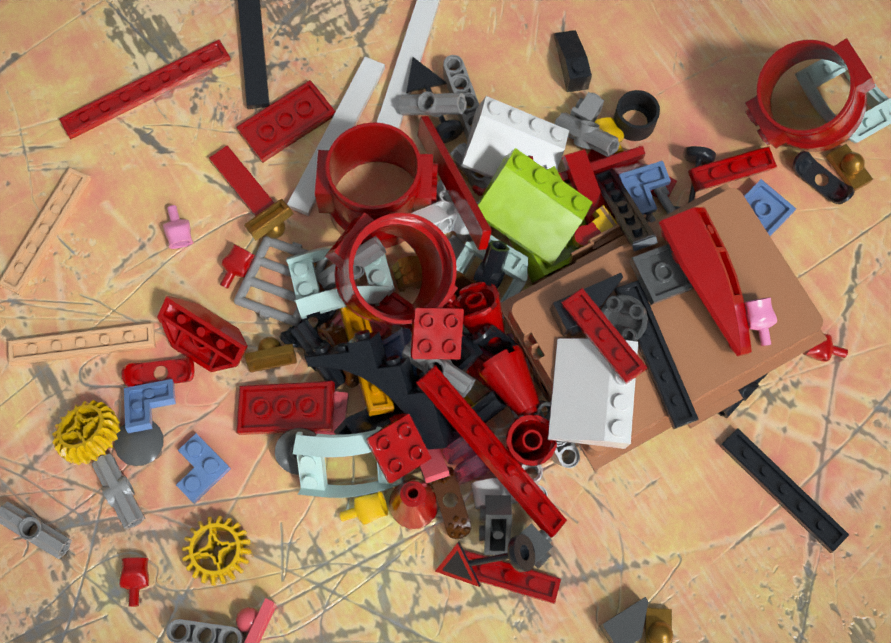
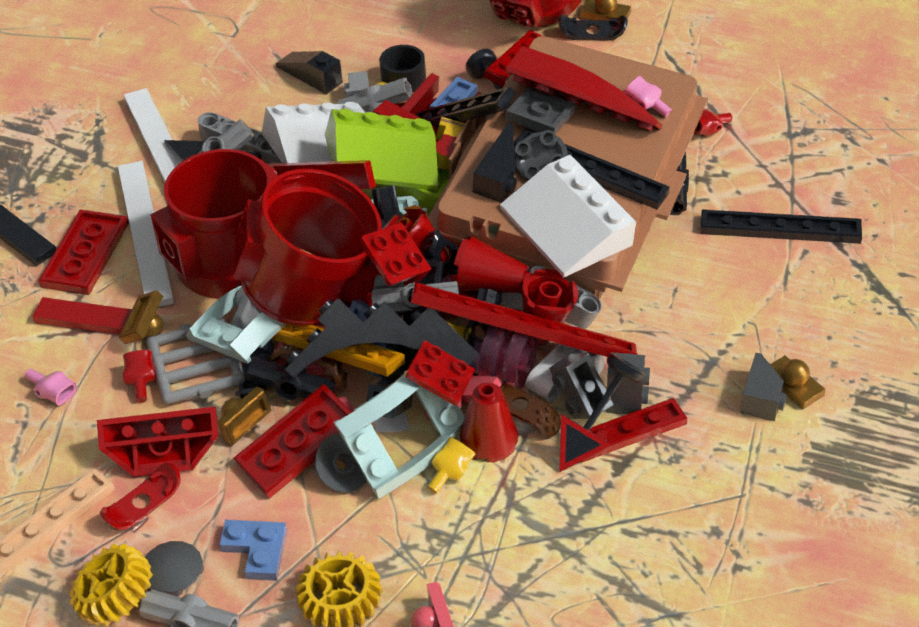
camera: 35 degrees left, 25 degrees down
medium blue plate [124,379,176,433] -> none
red tile [561,288,647,384] -> none

